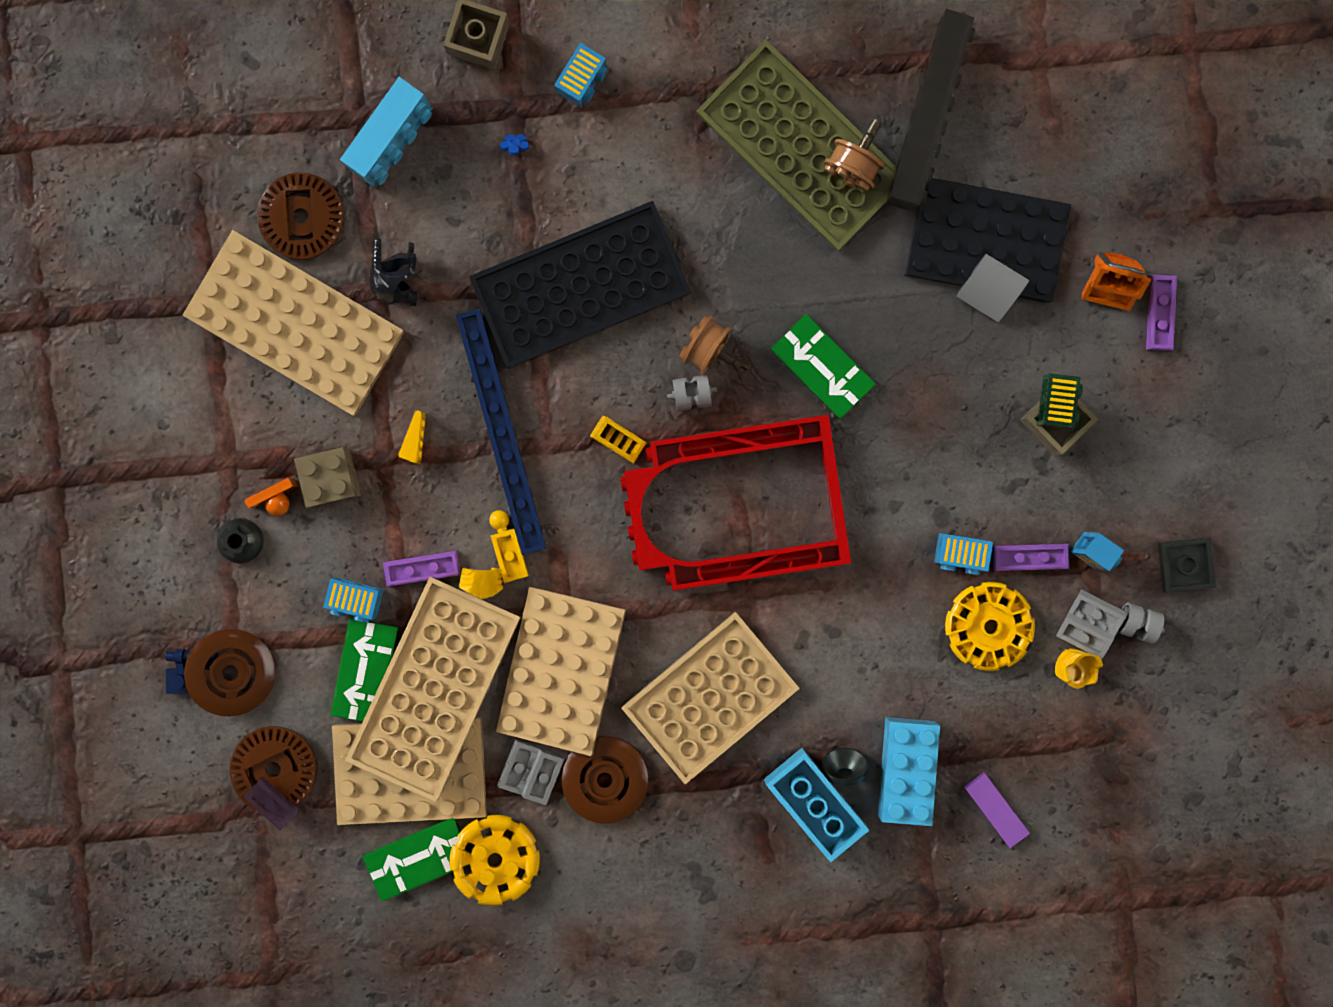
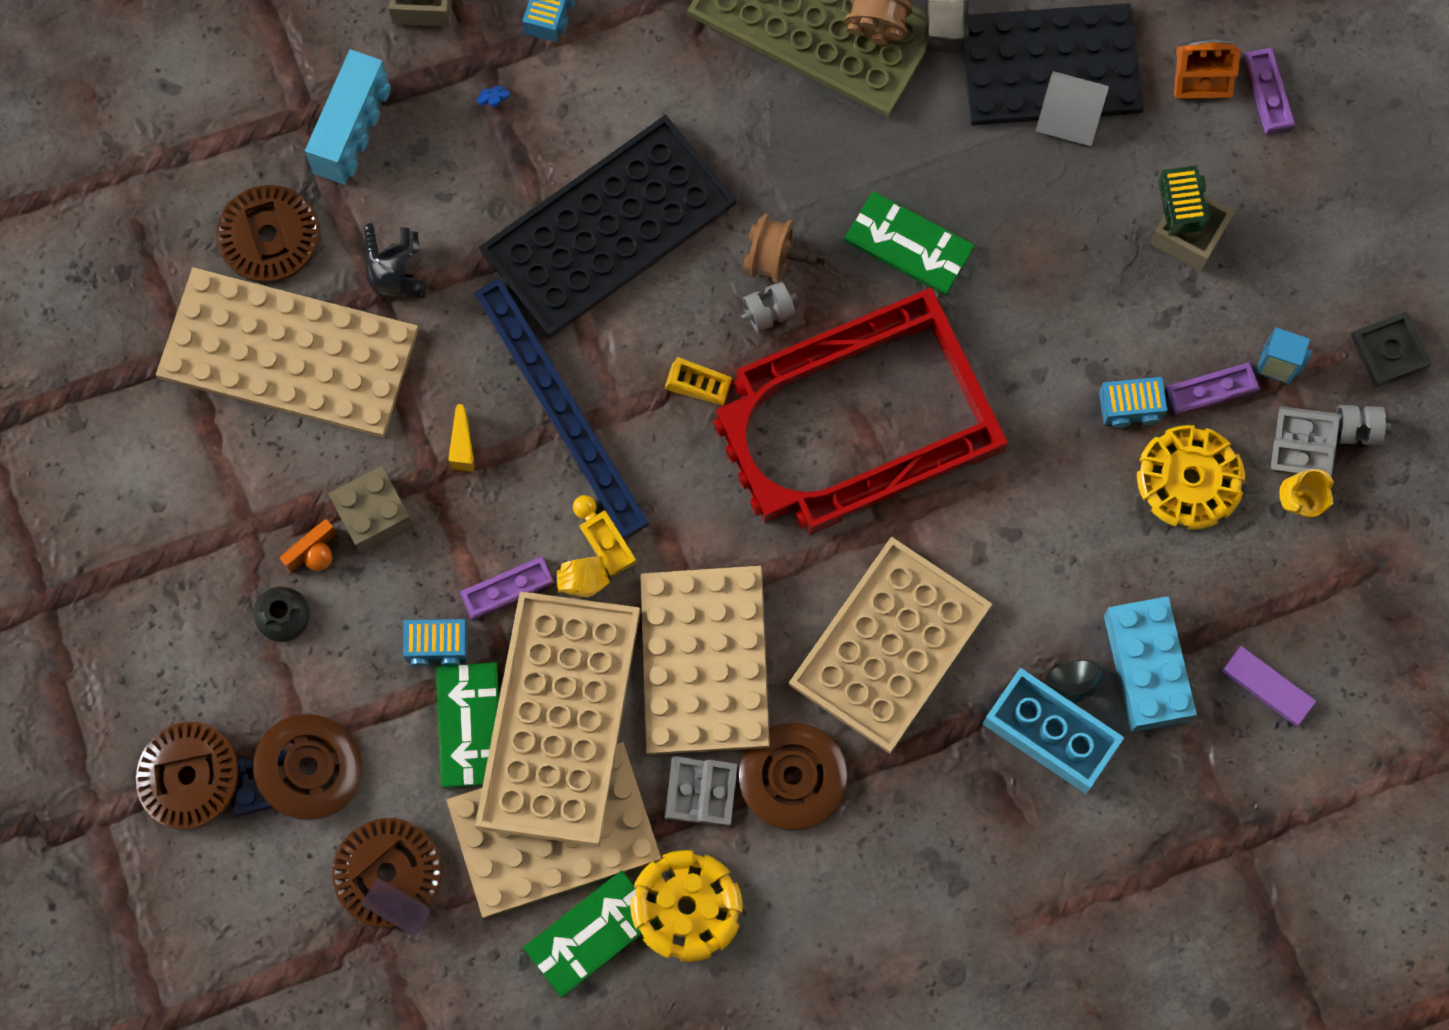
camera: 15 degrees left, 15 degrees down
none -> reddish brown piece [136,722,239,830]

